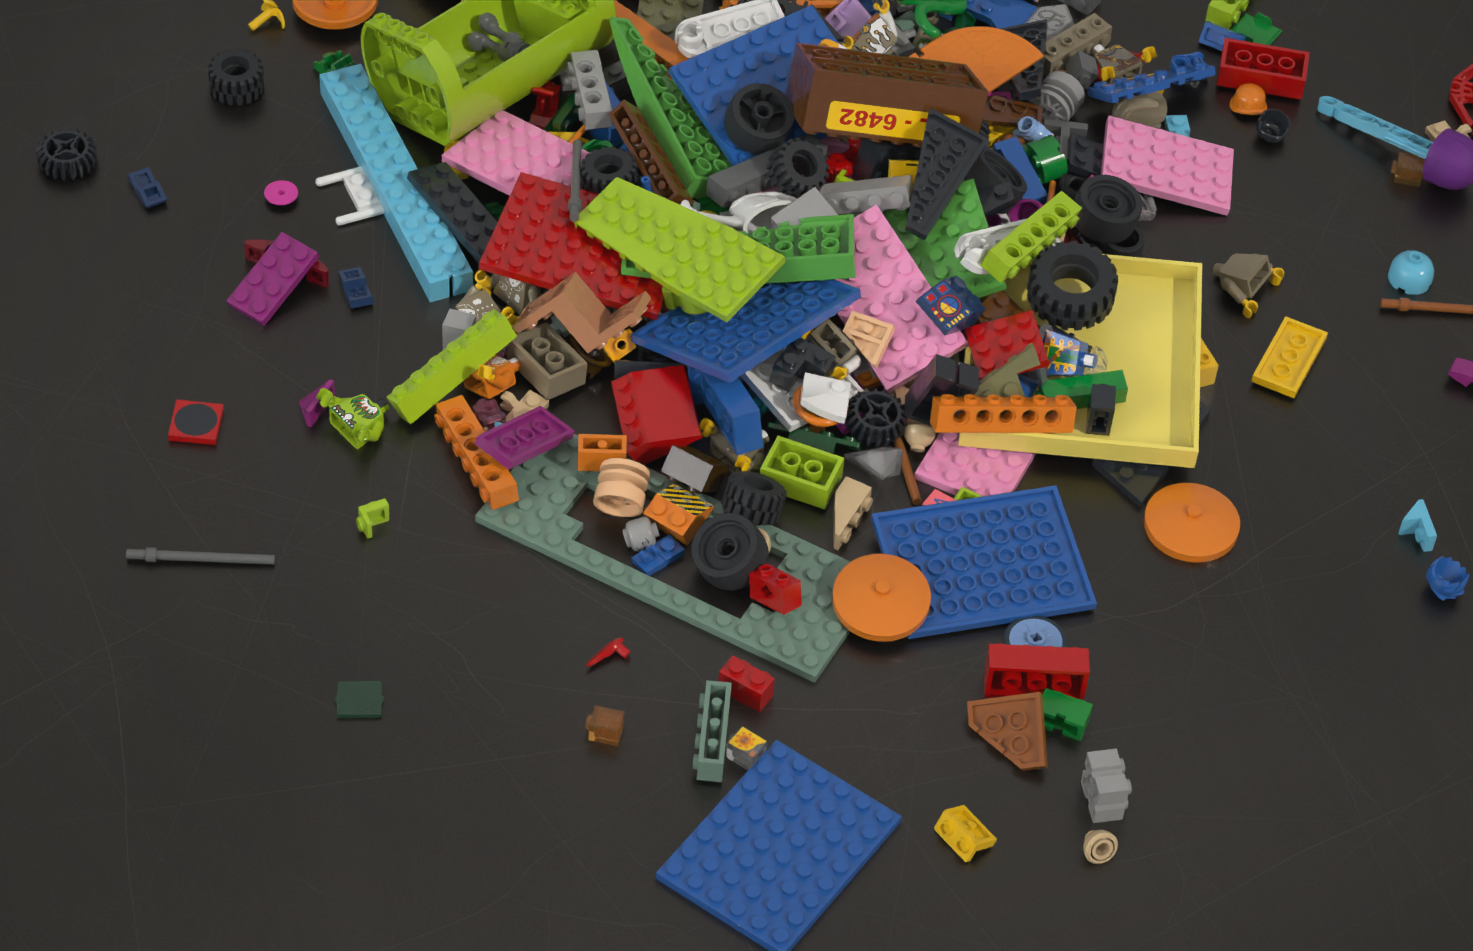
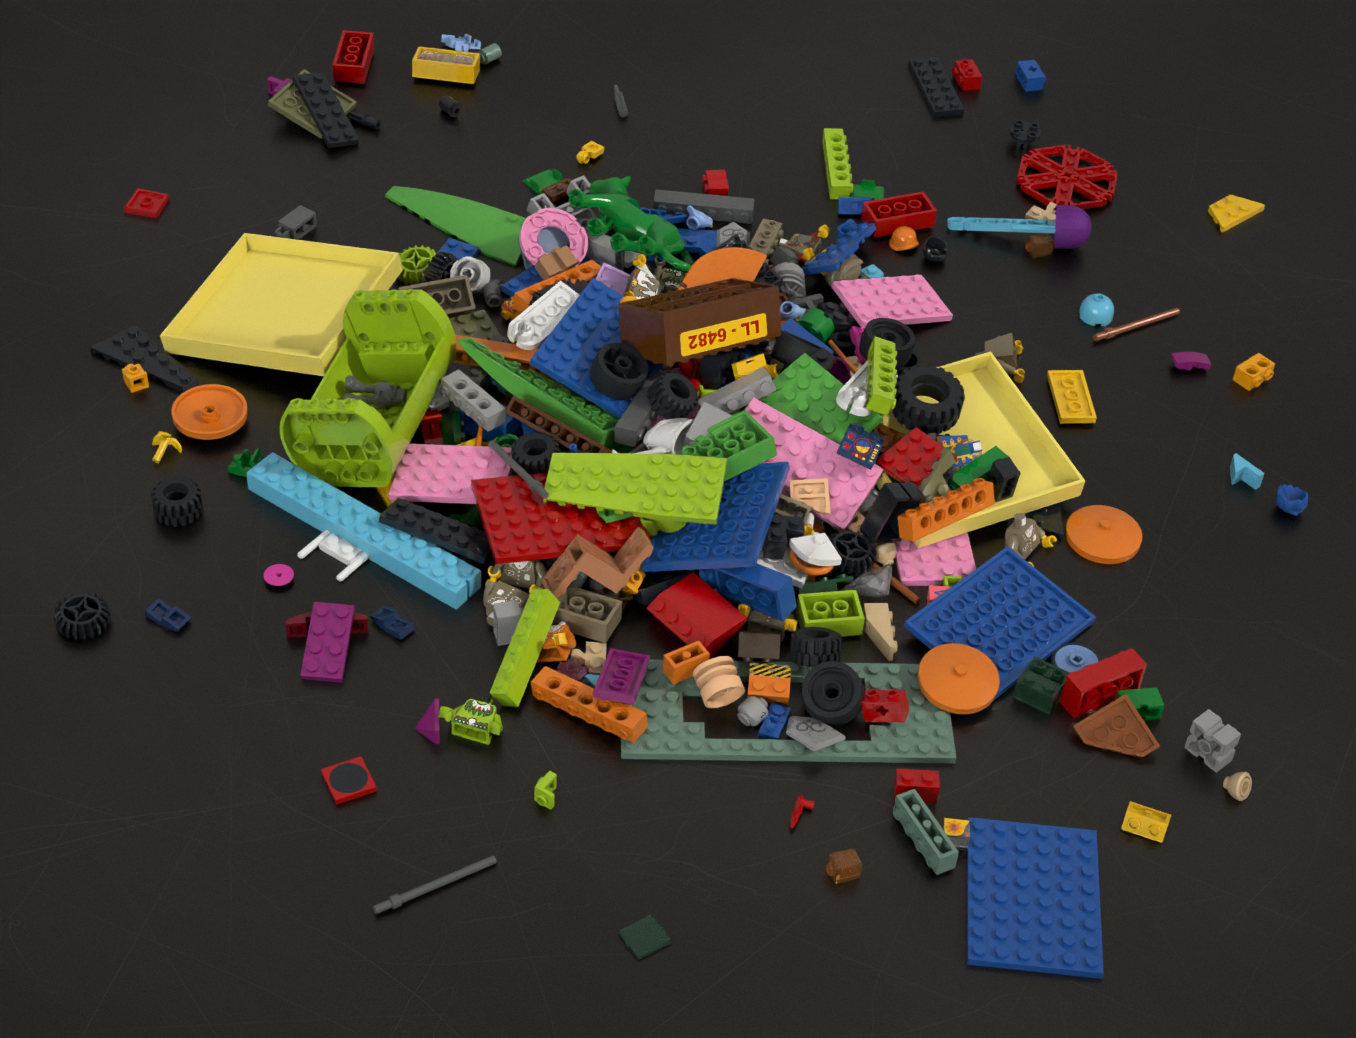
camera: 30 degrees left, 5 degrees down
black wing [905,108,989,241] -> none
none -> light grey tile [786,716,845,751]
none -> dark tan torso [1005,513,1057,567]
none -> clear green slope [1013,656,1070,715]

